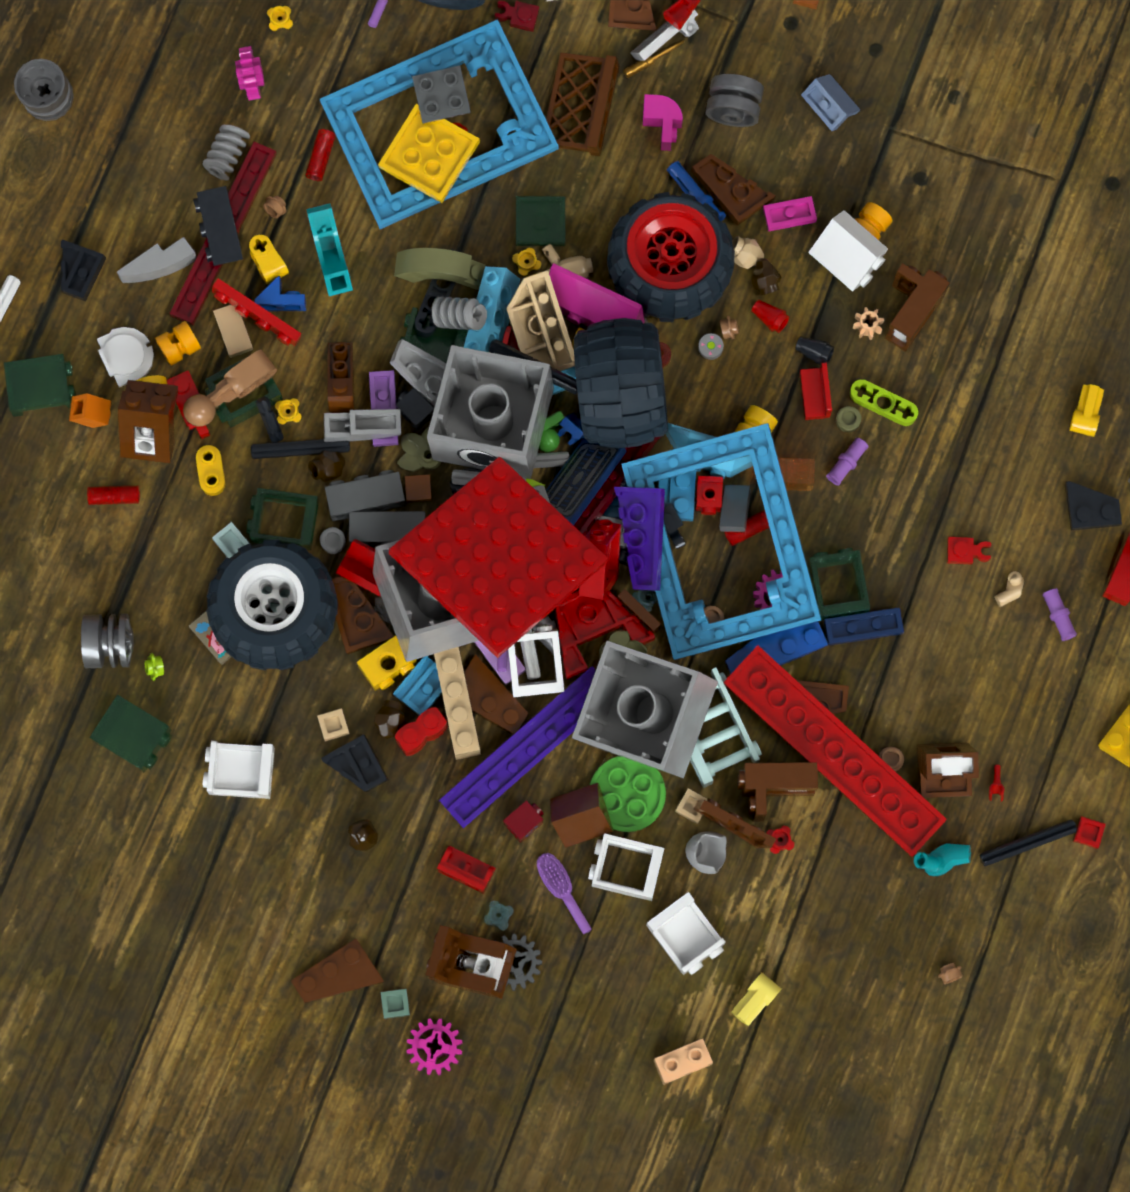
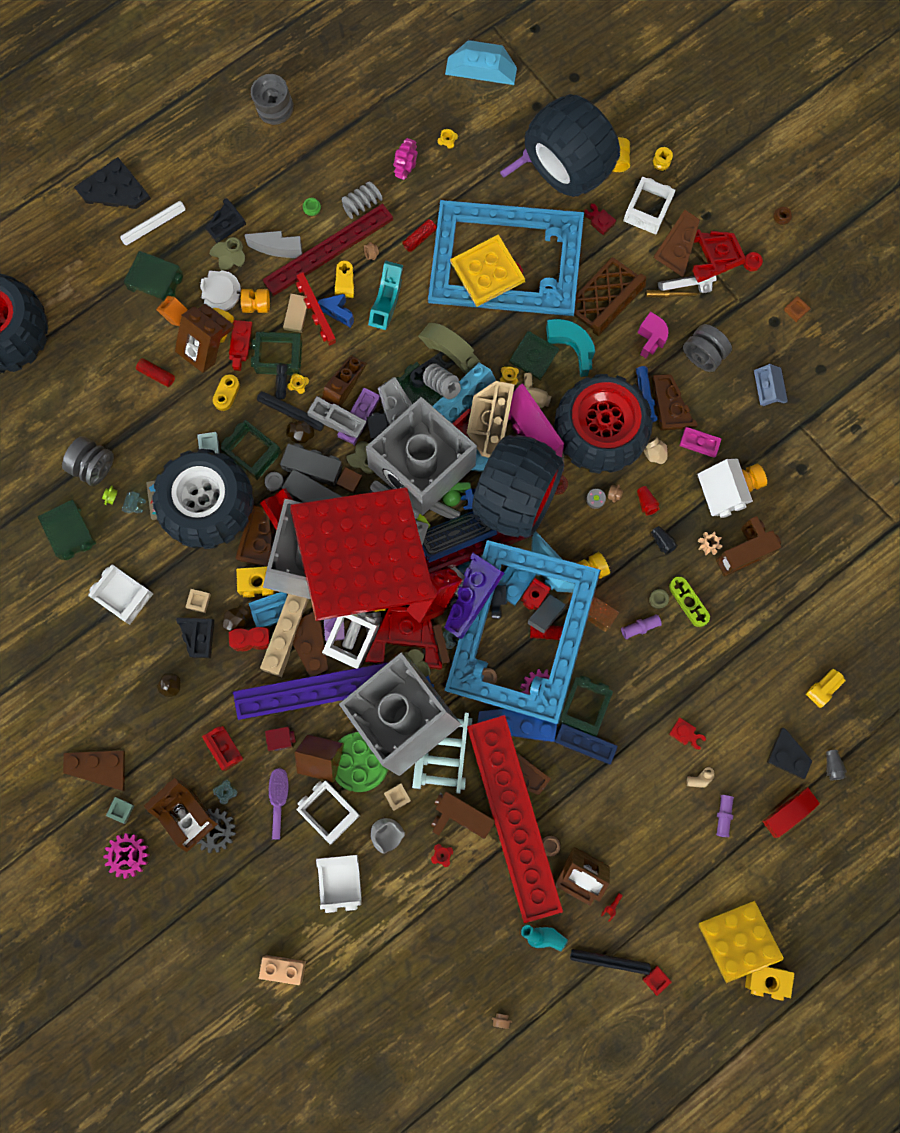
camera: 30 degrees right, 0 degrees up
medium nougat beam [183,350,277,427] -> none
black wedge [193,186,243,266] -> none
dark grey hinge [412,66,471,124] -> none
black axle [489,339,577,394] -> none
reddish brown wing [693,798,776,849] -> none
light yellow piece [731,972,782,1026] -> none
dark brown rock [751,258,782,296] -> none
red panel [799,363,832,420] -> none
none -> clear light blue tile [122,491,146,513]
none -> olive plate [209,237,245,271]
none -> bright green plate [303,198,321,216]
none -> teal arch [546,319,595,377]

